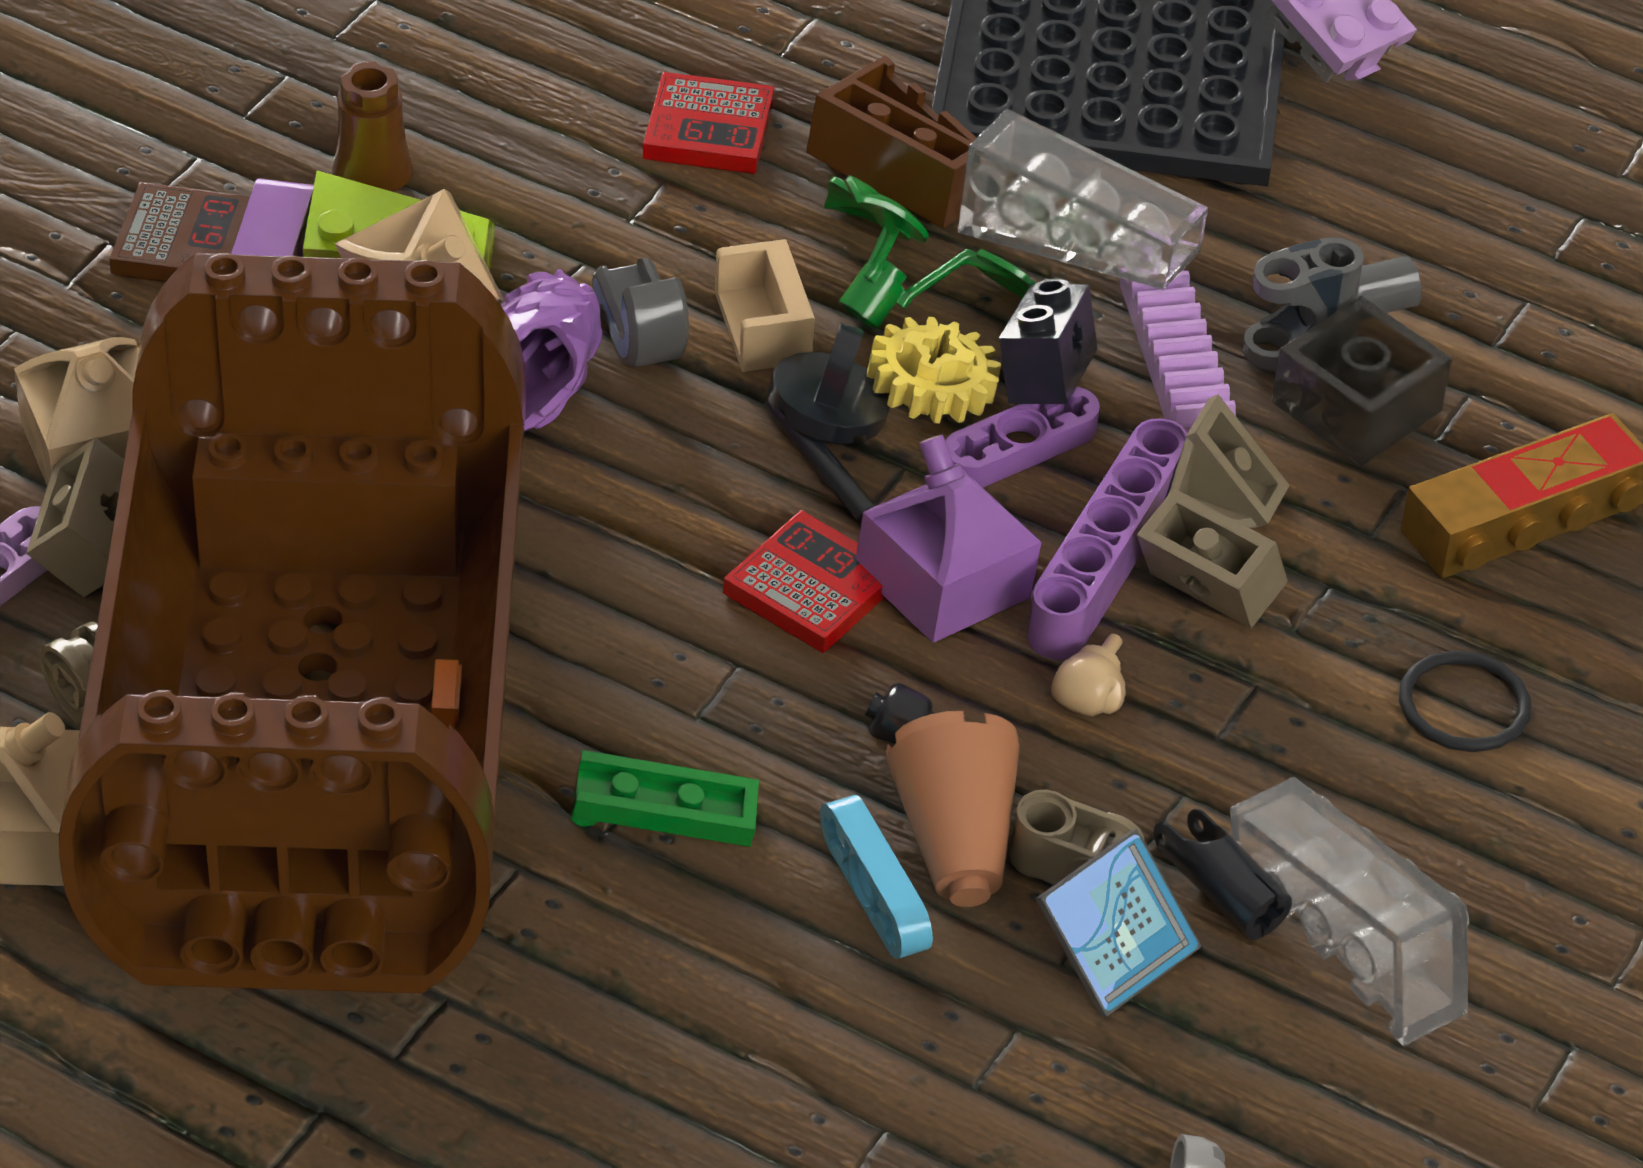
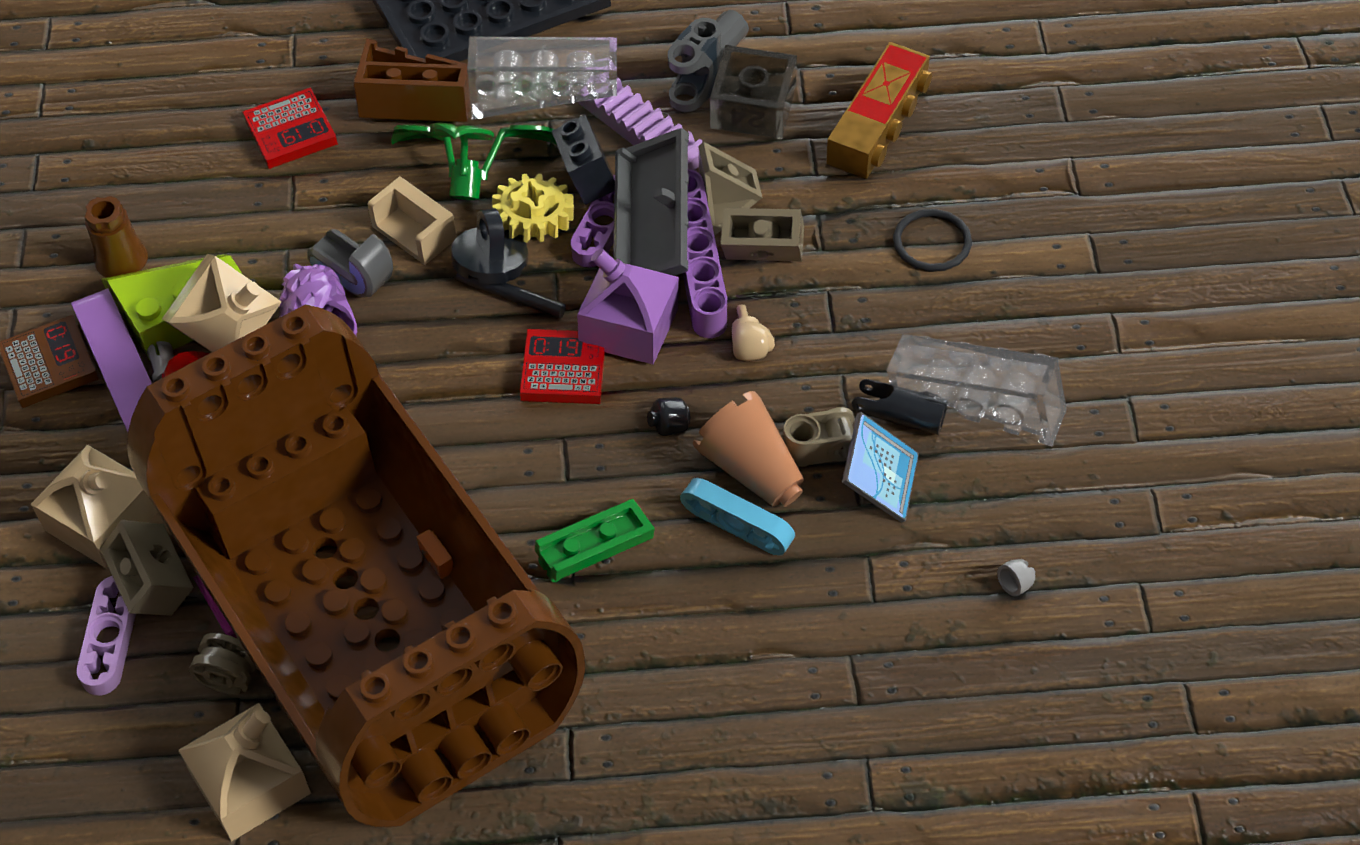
camera: 30 degrees left, 10 degrees up
none -> dark grey container [613,128,689,276]

